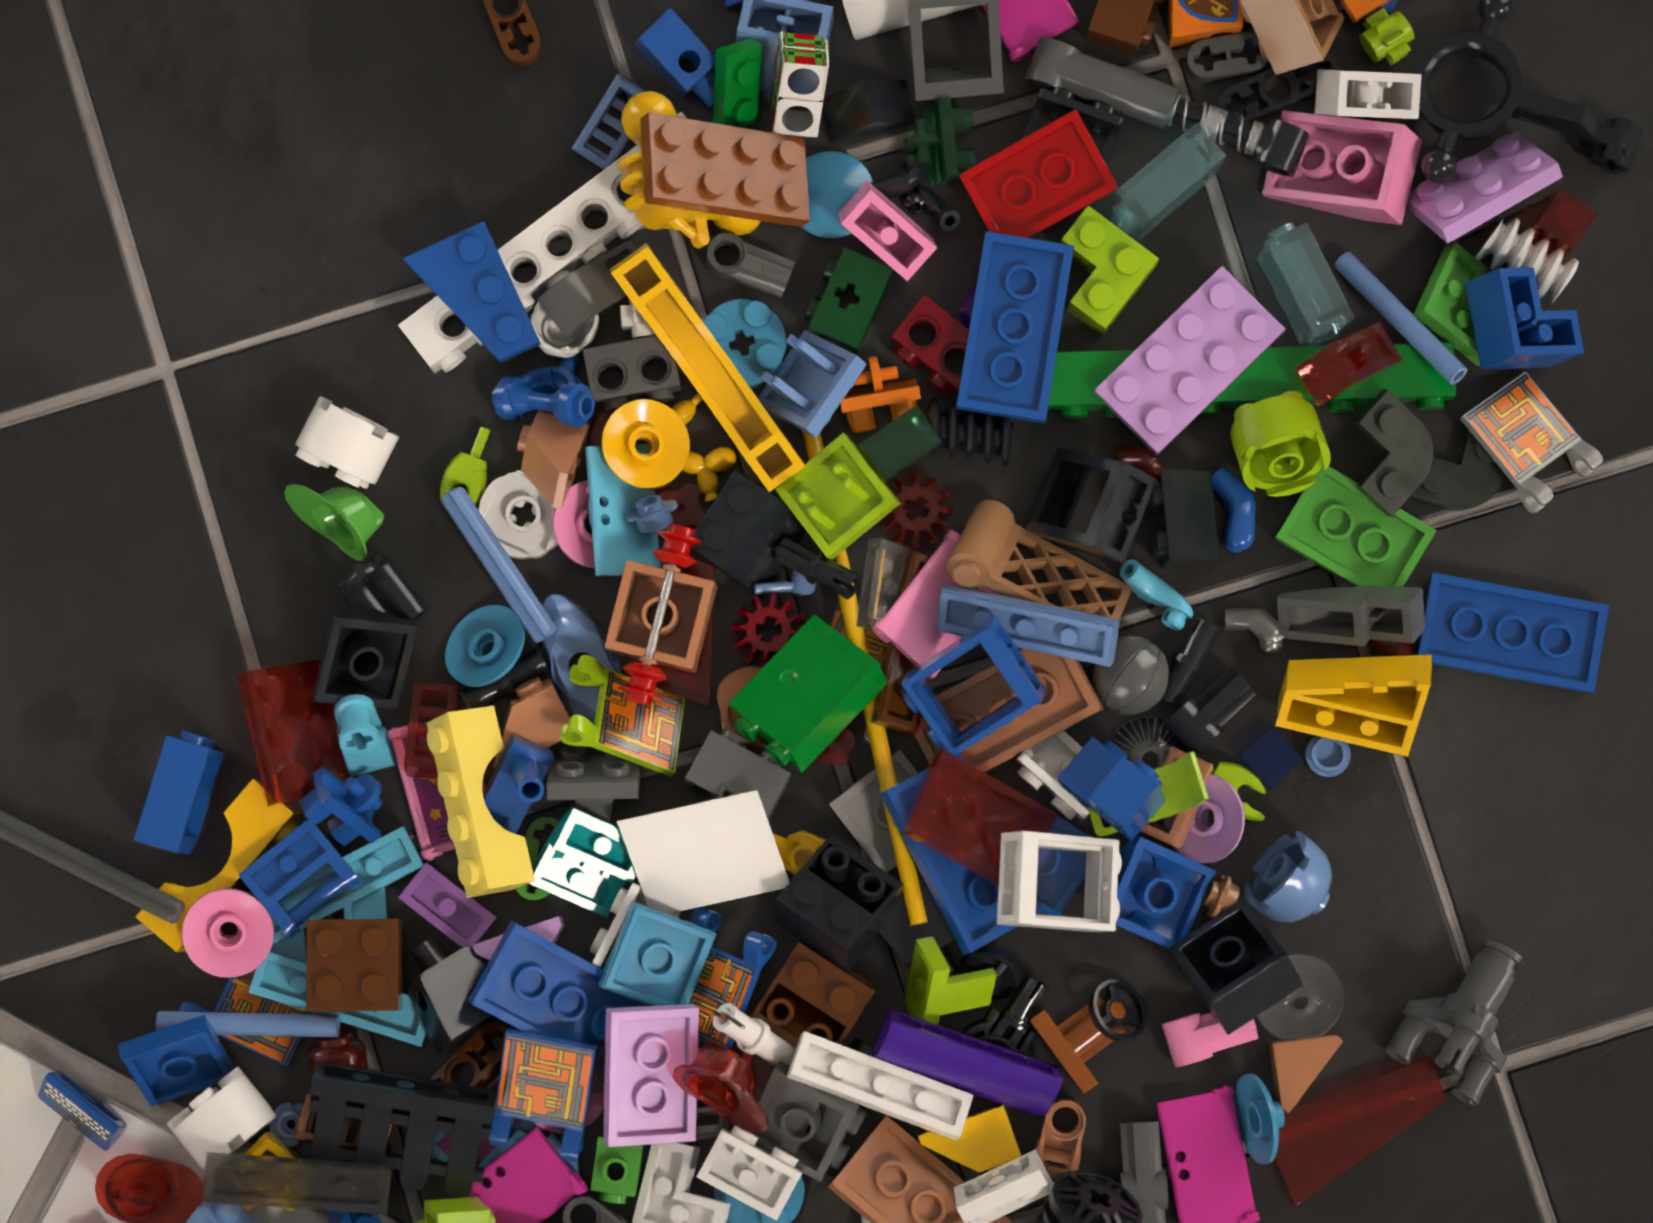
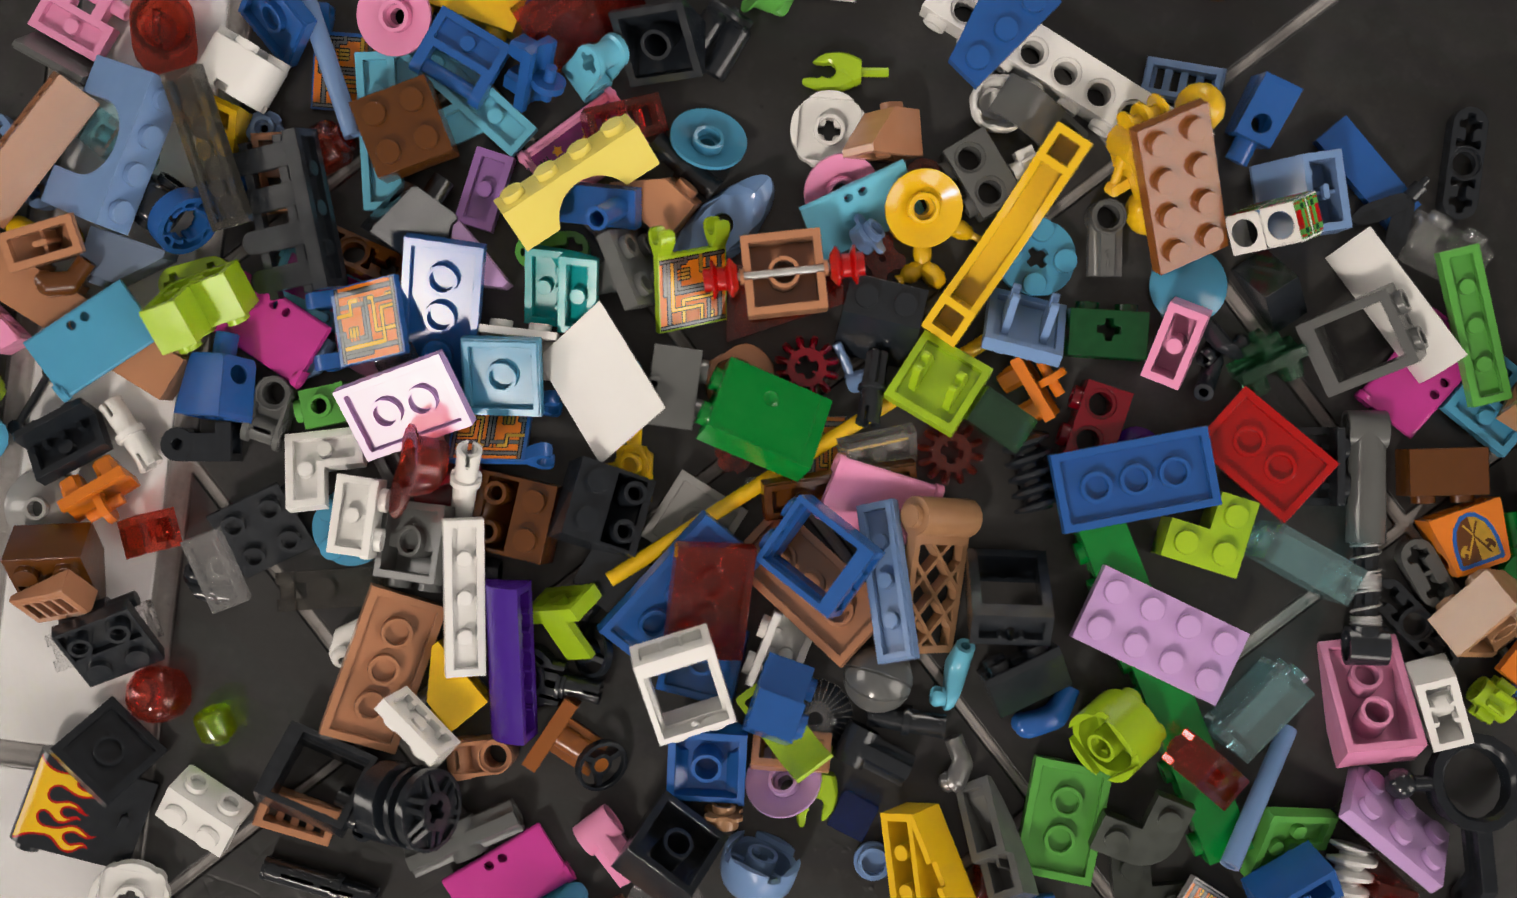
camera: 60 degrees right, 5 degrees up
medium blue axle [441,487,556,643] -> none
blue piece [492,355,595,428] -> none
green plate [713,38,762,128] -> none
clear red arm [1112,442,1163,478] -> none

